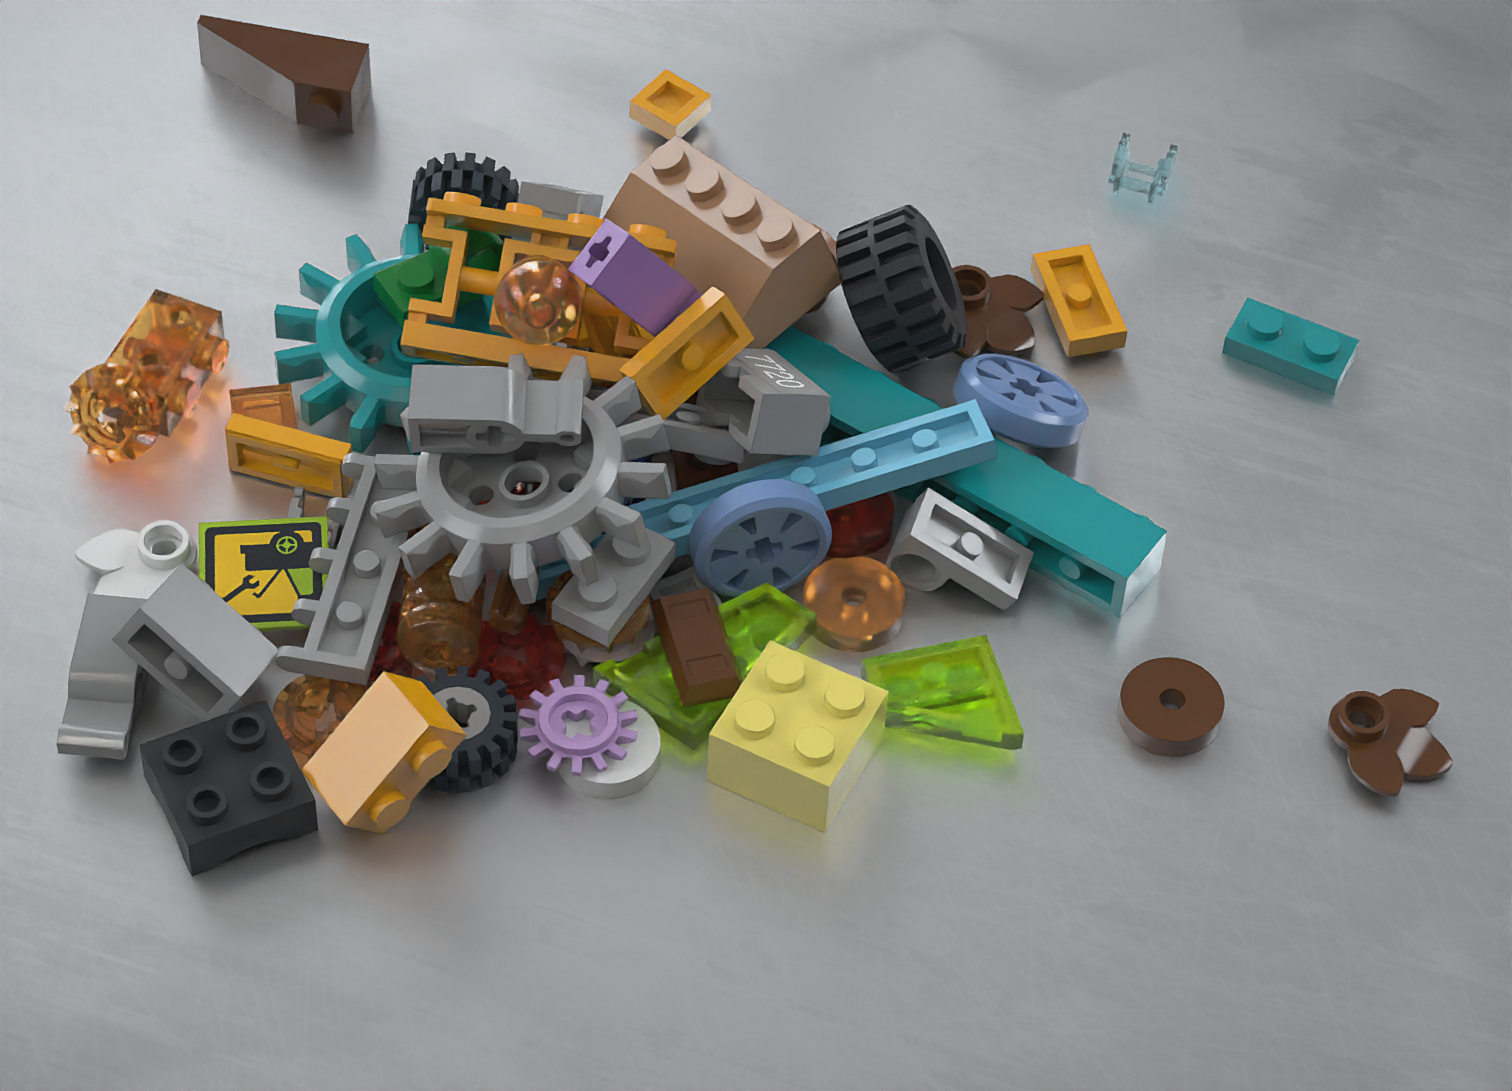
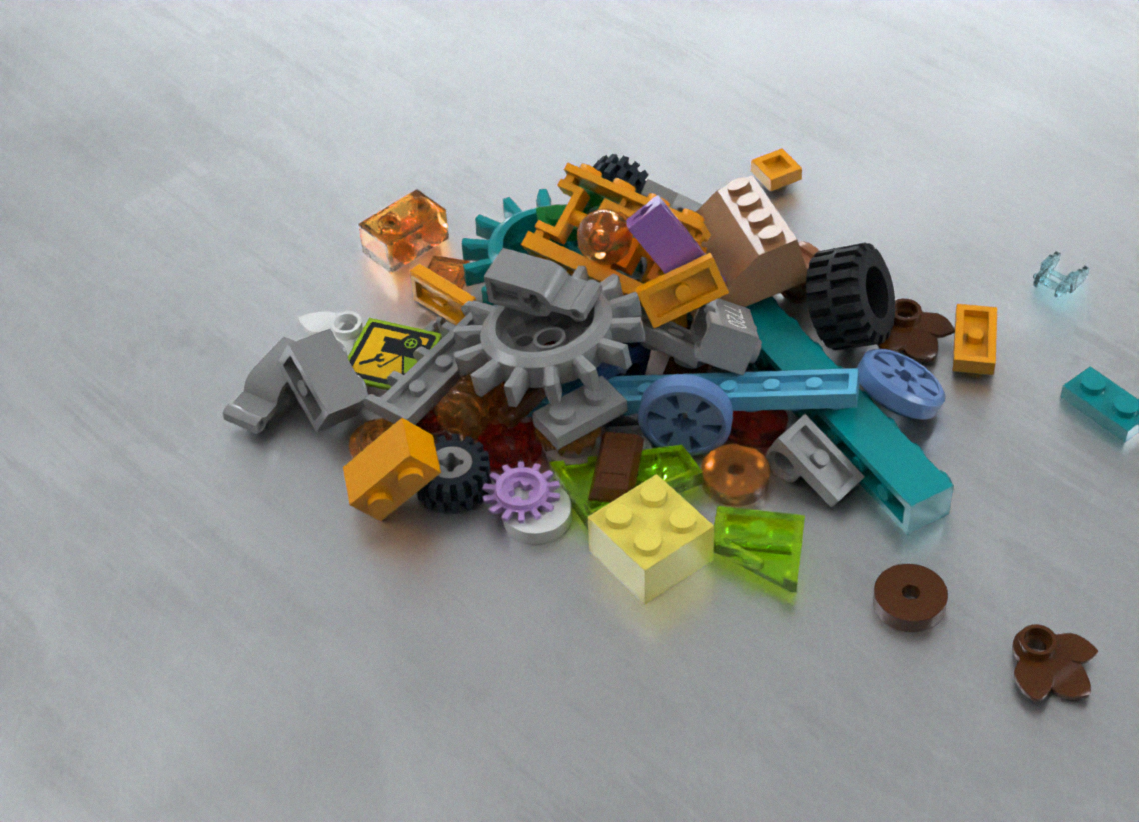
camera: 30 degrees right, 5 degrees down
clear orange gear [63,363,161,464] -> none
black brick [140,700,318,876] -> none
reddish brown slope [197,15,371,134] -> none

